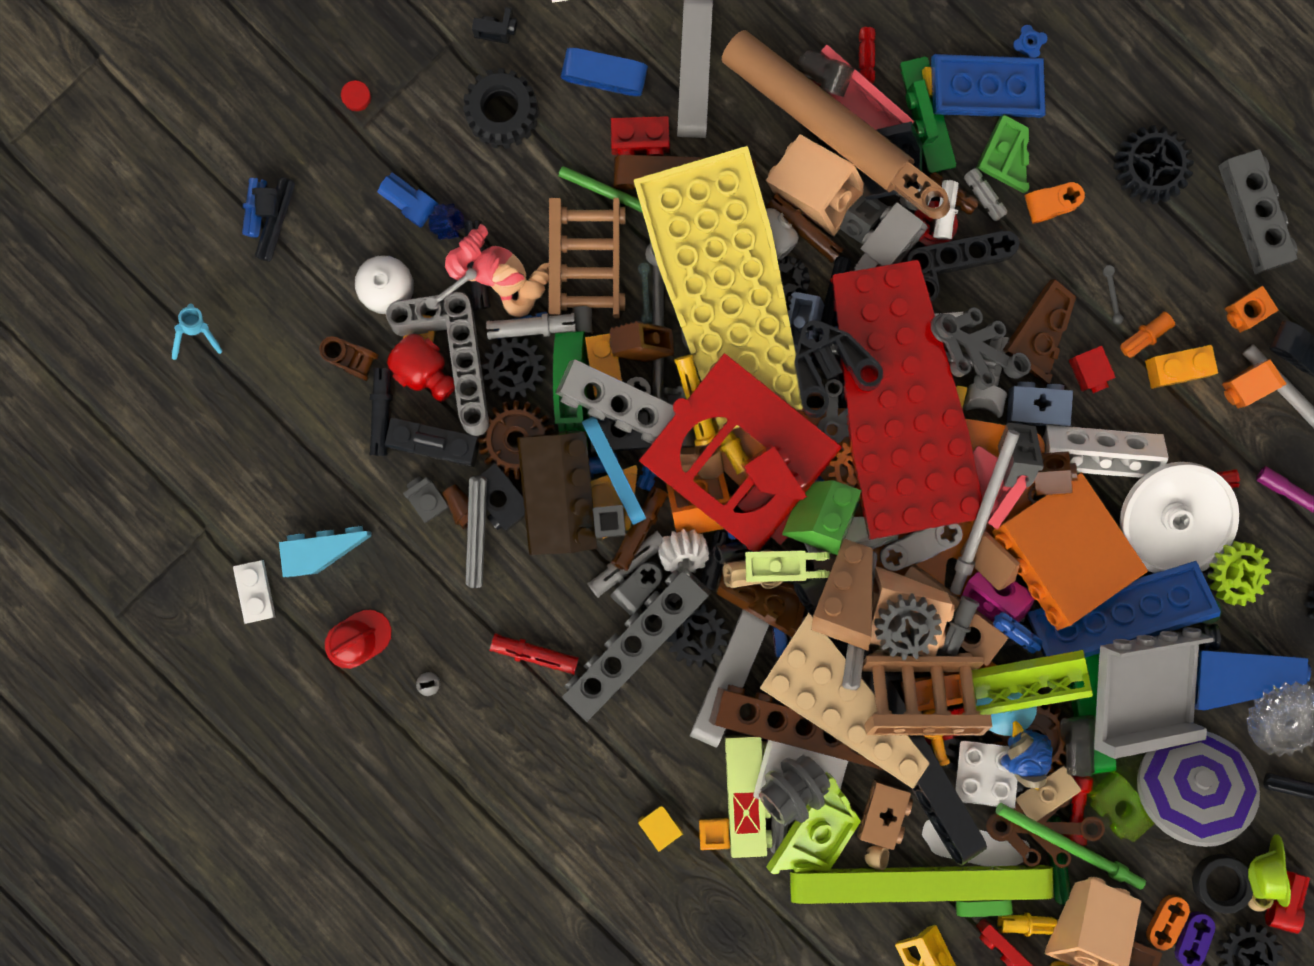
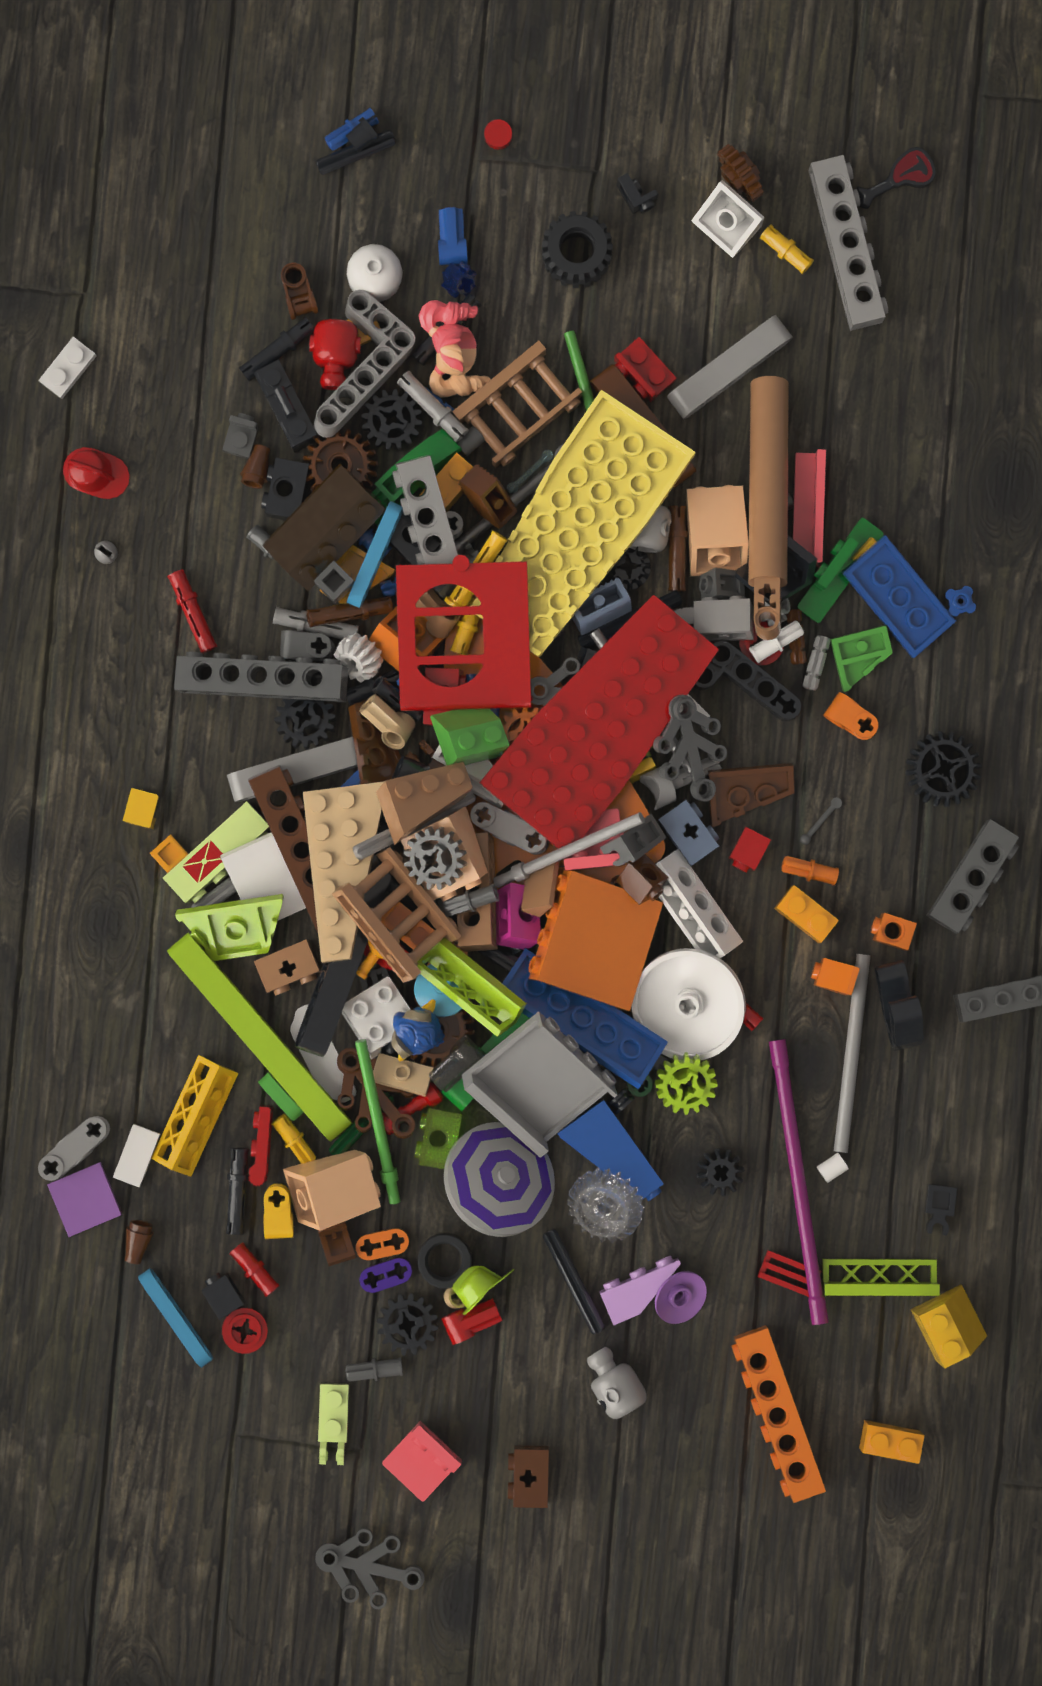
camera: 50 degrees right, 0 degrees up
medium azure plant [172,304,223,360] -> none
medium azure slope [279,526,372,577] -> none
light grey hinge [426,268,477,310] -> none
axle [466,475,487,588] -> none
blue beam [560,48,648,96] -> none
red slope [741,445,807,500] -> none
yellowish green hinge [745,551,830,582] -> none
dark grey piece [759,754,830,826] -> none
black connector [794,320,883,418] -> none
clear smoke piece [797,50,855,97] -> none
red axle [859,27,875,84] -> none
tan hinge [865,845,889,870] -> none
blue axle [993,612,1043,654] -> none
none -> dark grey pin [246,524,274,560]

